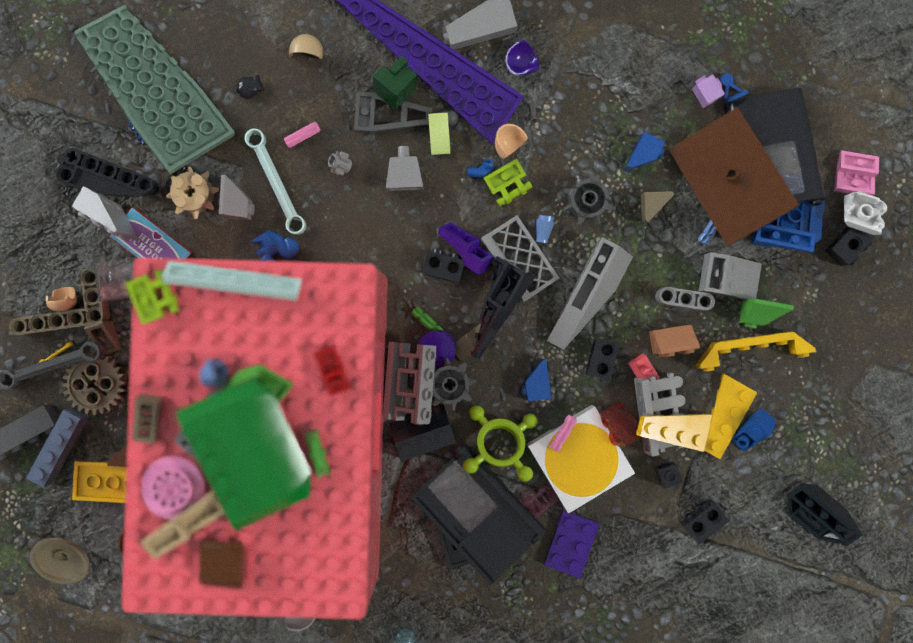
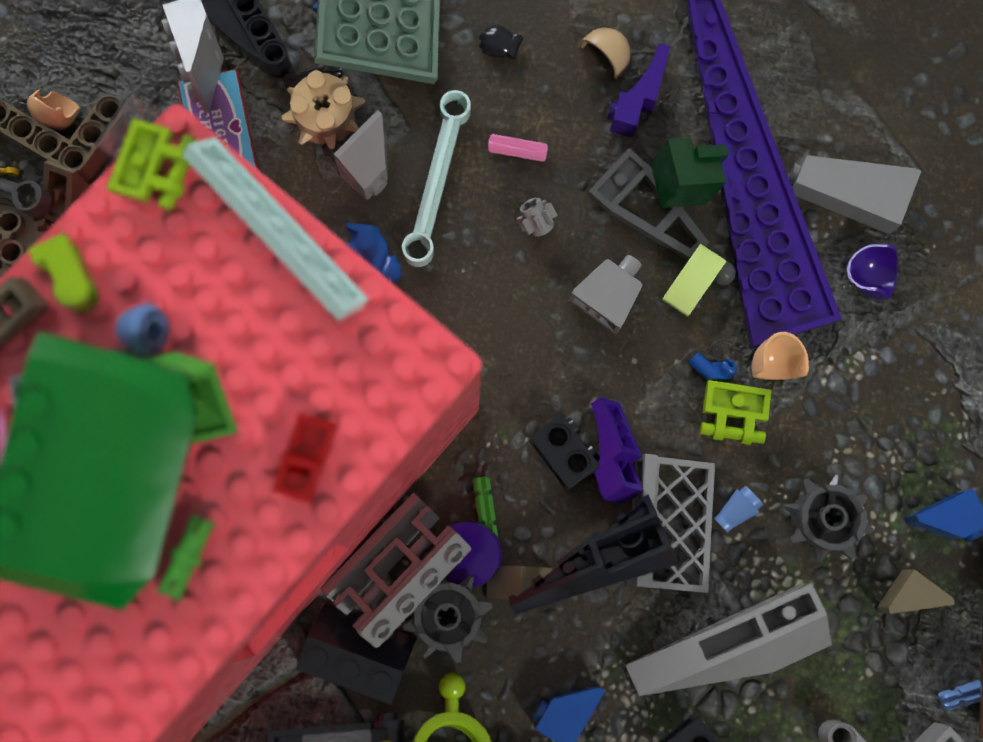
camera: 30 degrees right, 10 degrees down
none -> lime leg [27,233,98,314]
none -> dark purple slope [607,43,670,138]

